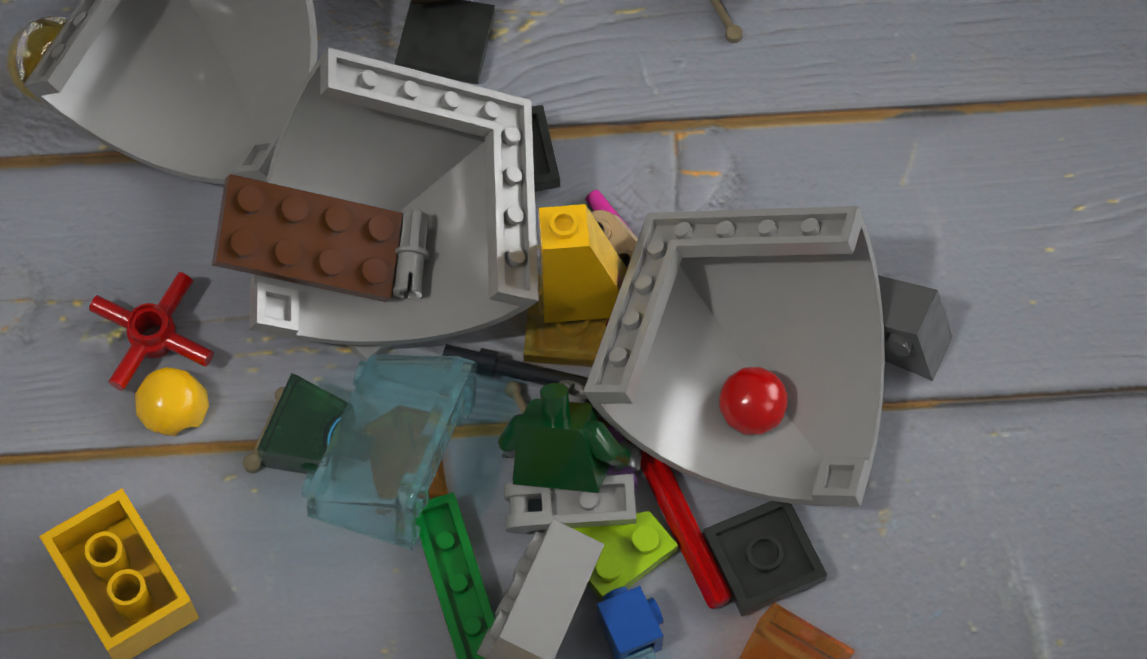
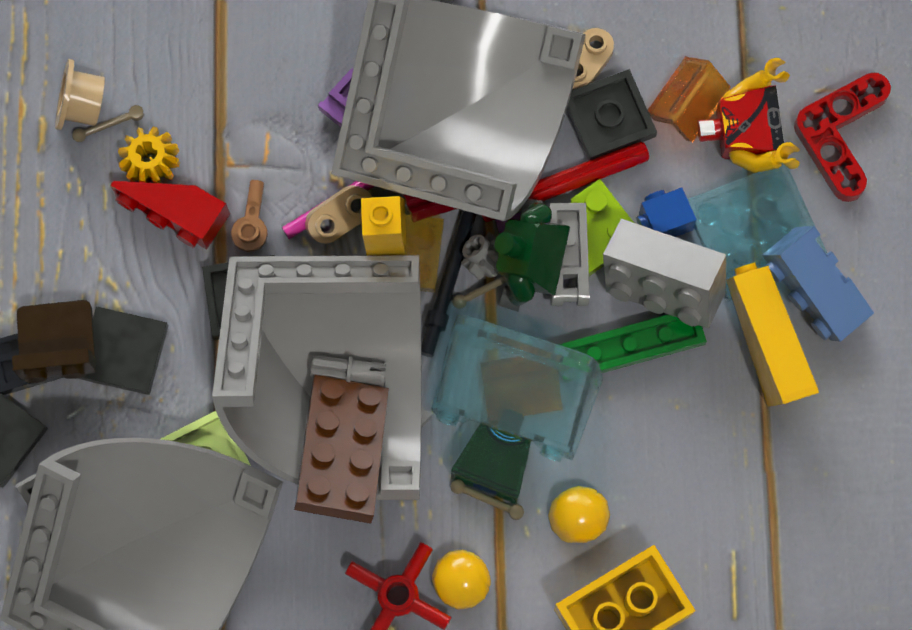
camera: 85 degrees left, 10 degrees up
red hair [719,367,788,435] -> none
none -> red slope [110,181,230,250]
none -> yellow gear [118,126,180,183]
none -> medium nougat plate [231,180,268,252]
none -> yellow hair [548,486,610,543]
none -> tan plate [573,28,614,90]

